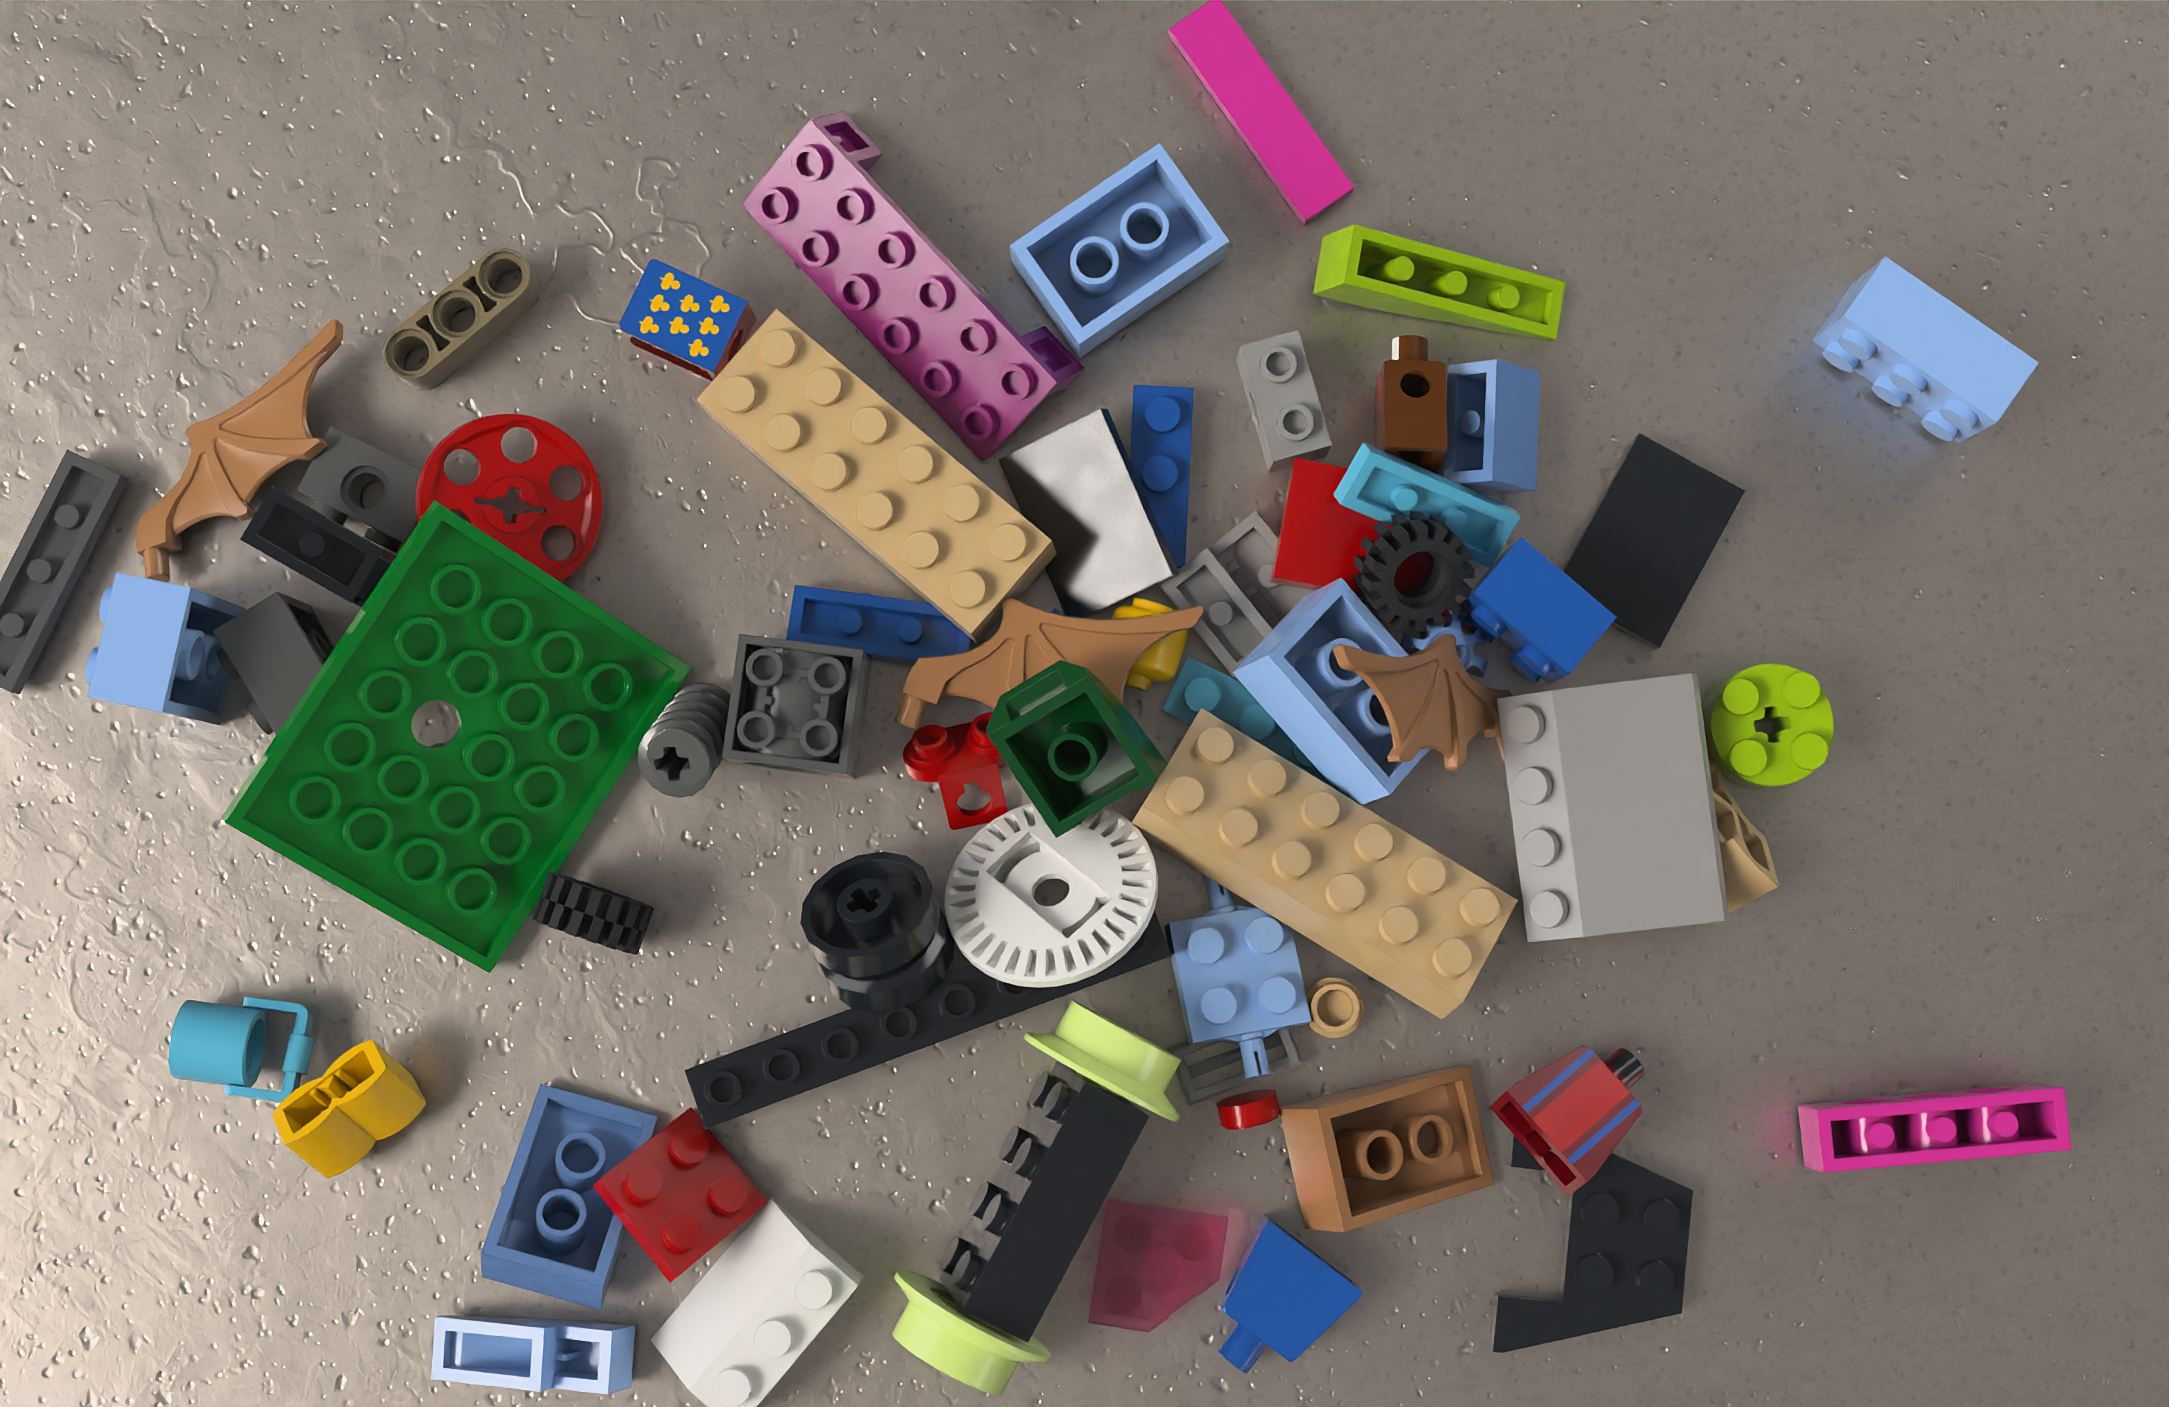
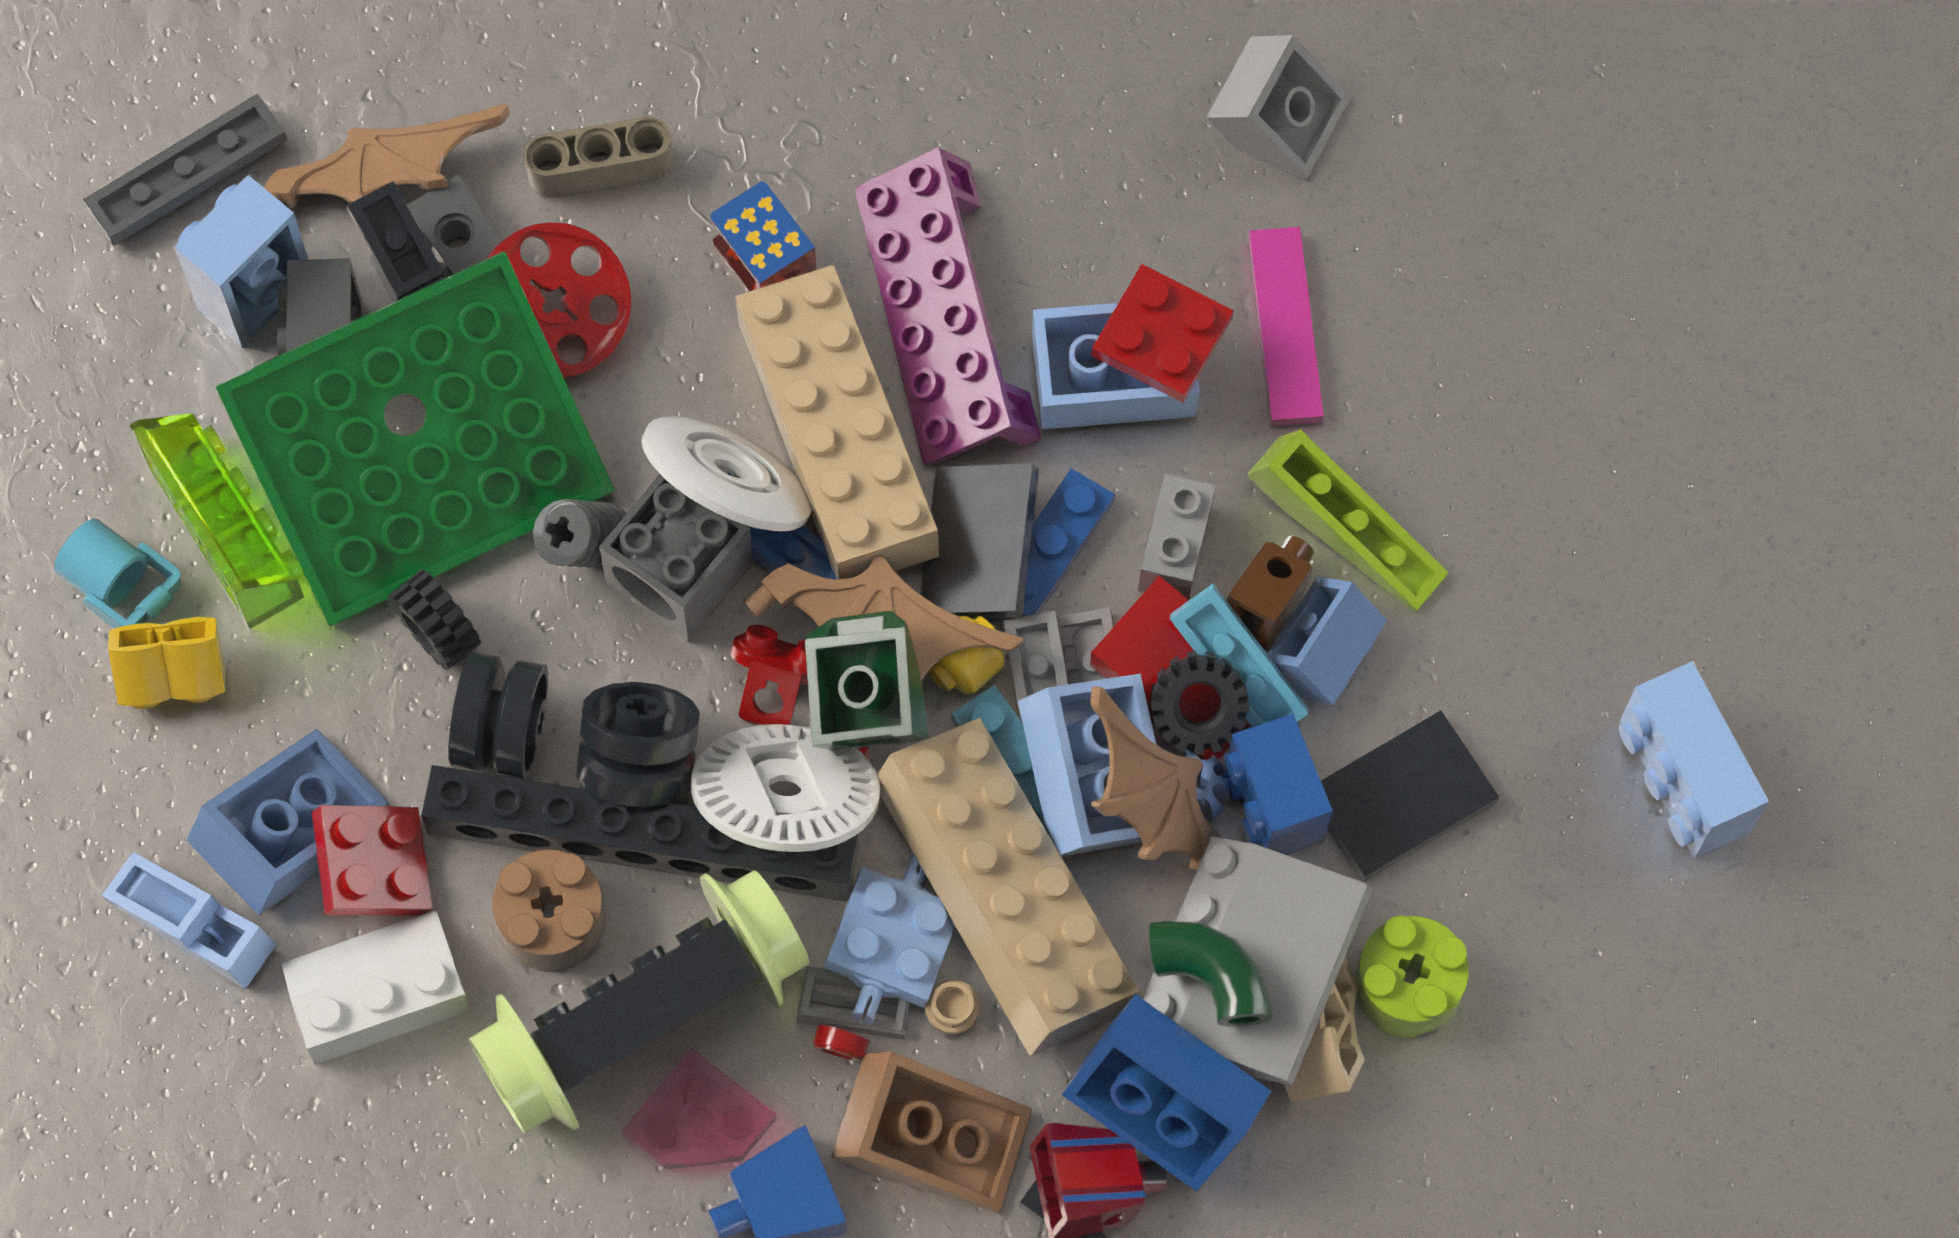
camera: 30 degrees right, 15 degrees down
none -> clear neon green slope [129,413,304,629]
none -> black wheel [448,652,549,780]
none -> medium nougat brick [492,850,606,972]
none -> white piece [641,416,812,531]
none -> blue brick [1062,994,1271,1191]
none -> red plate [1091,264,1234,403]
none -> dark green cylinder [1149,921,1272,1027]

